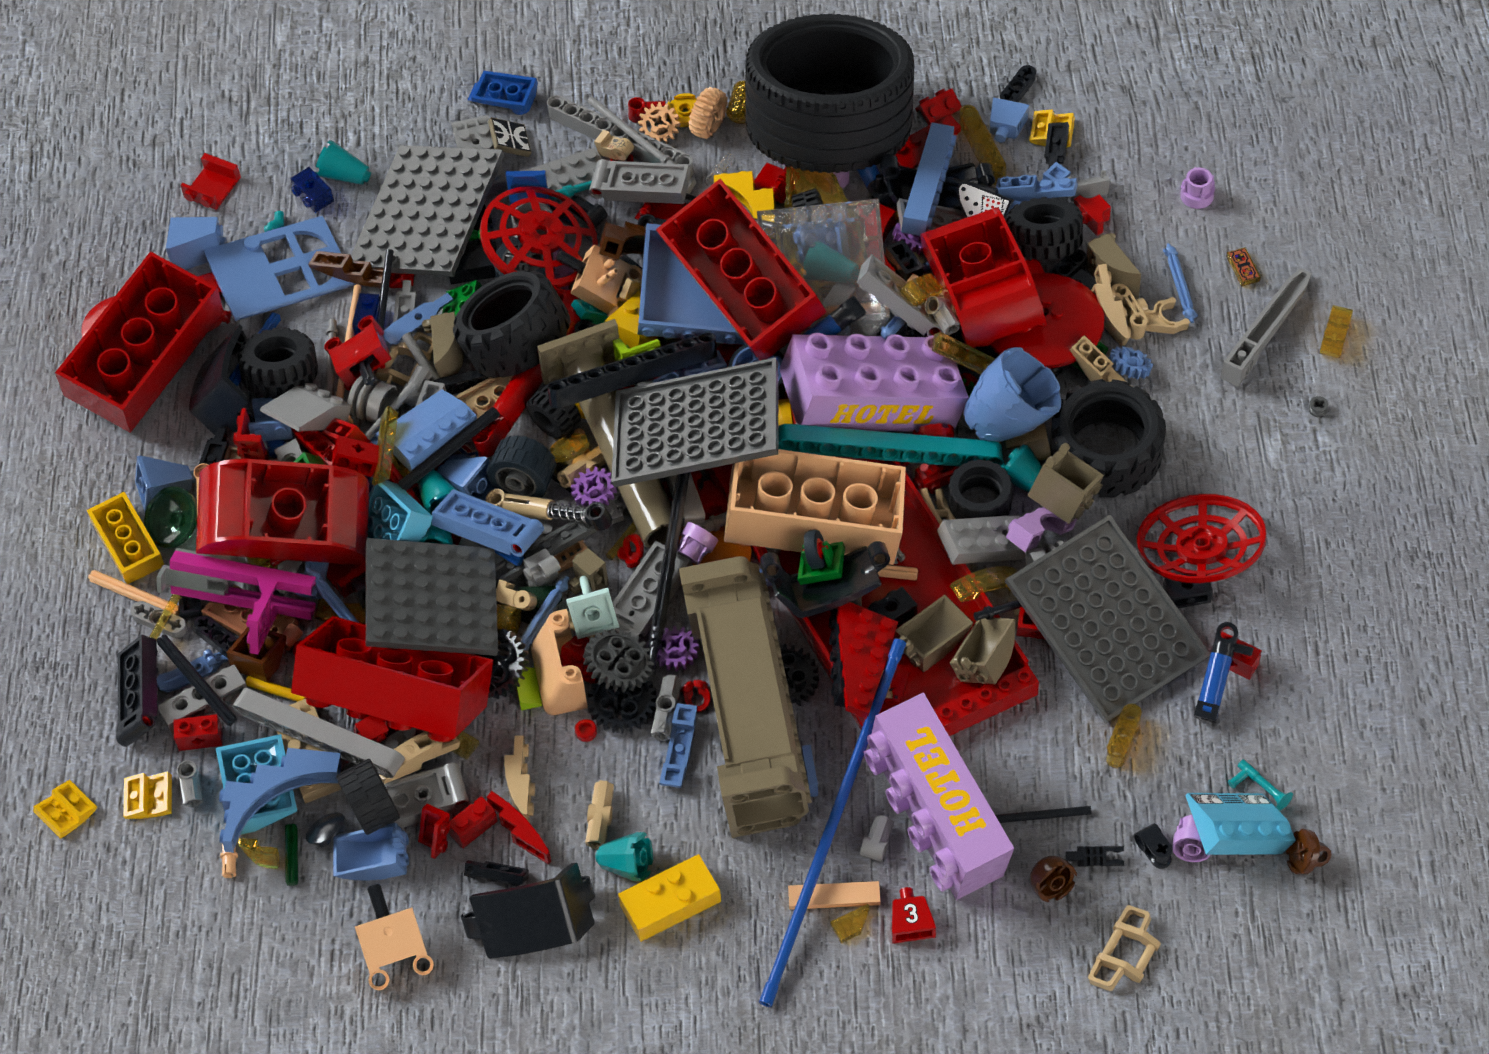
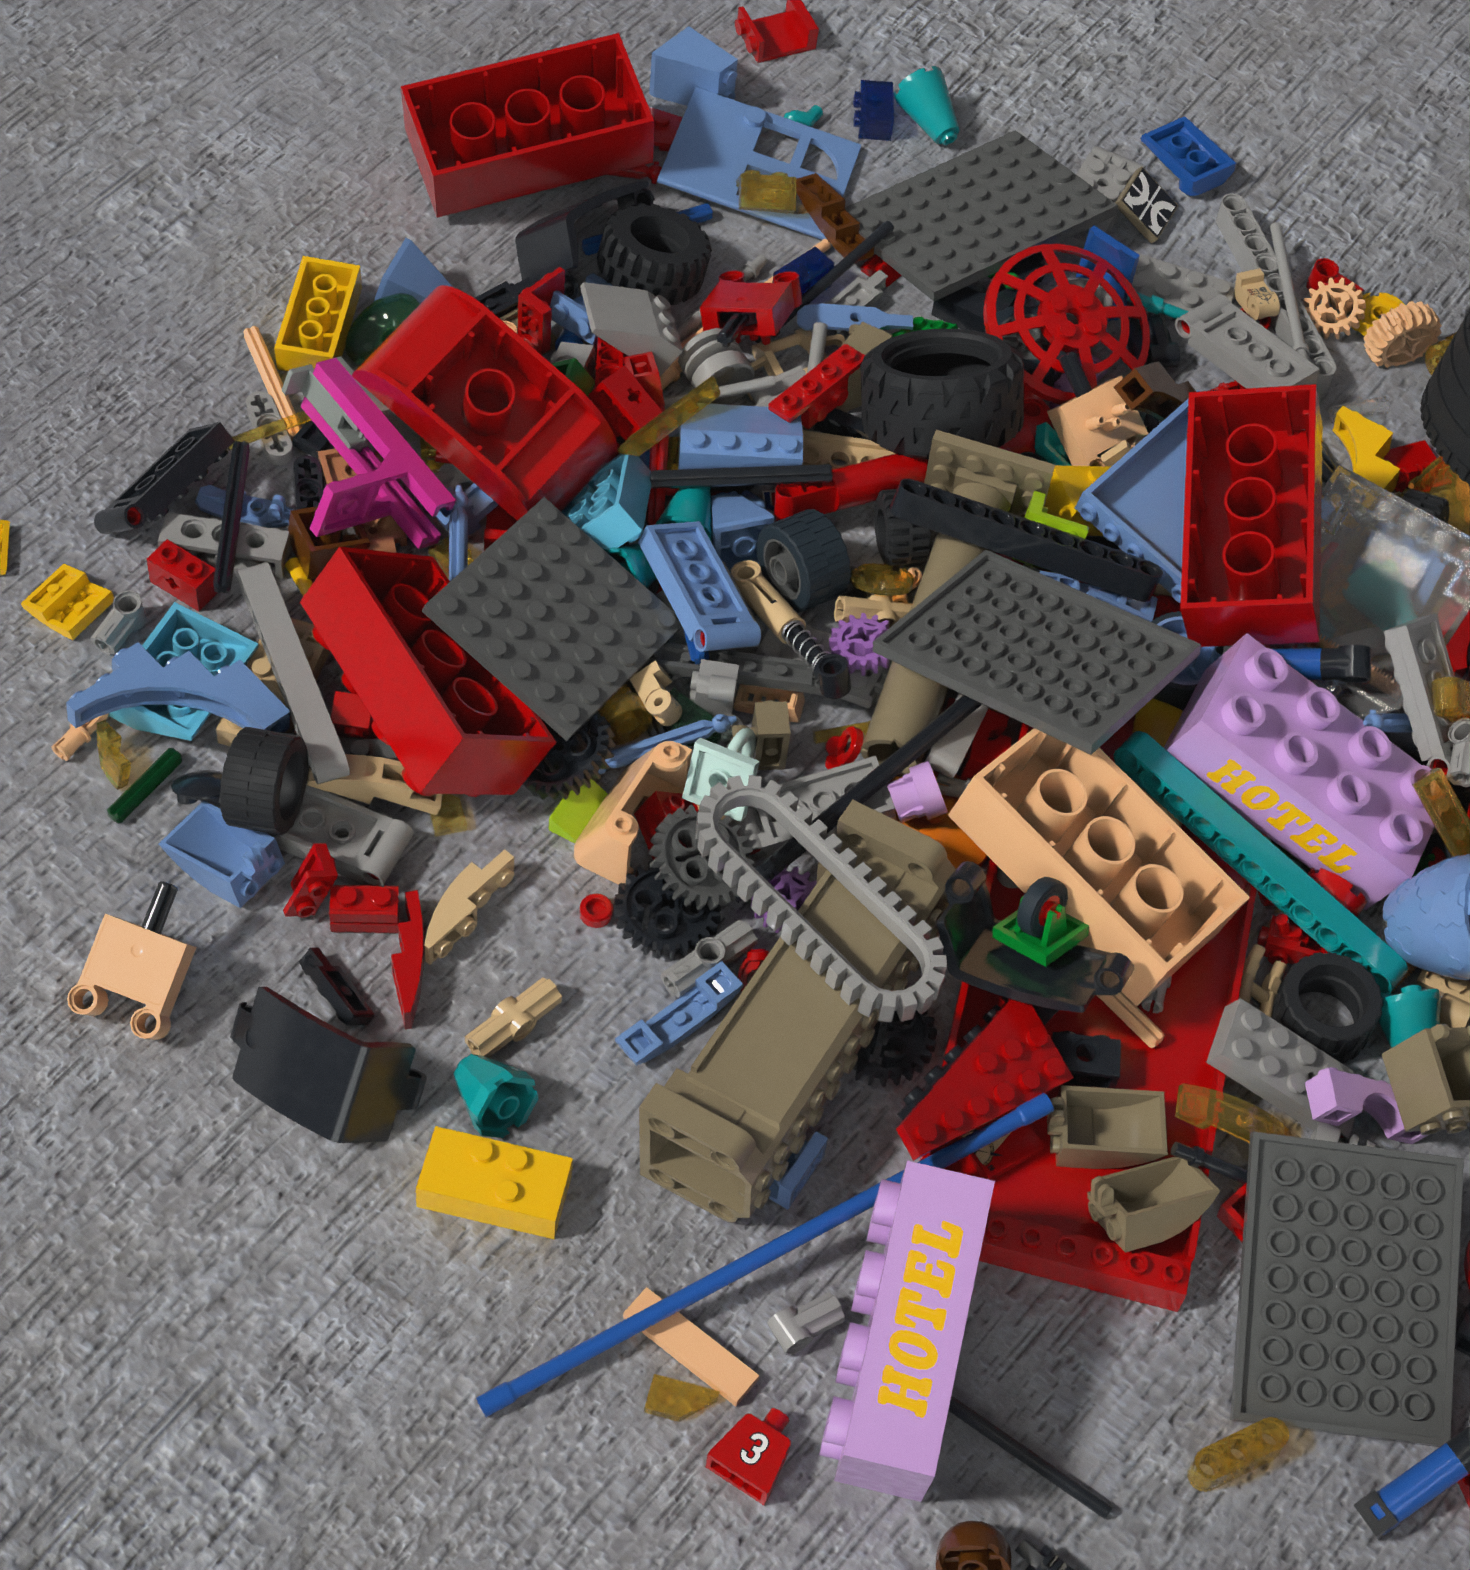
camera: 30 degrees right, 0 degrees up
none -> light grey piece [695,775,947,1022]
none -> clear yellow bracket [736,170,797,214]
none -> red bracket [768,344,865,429]

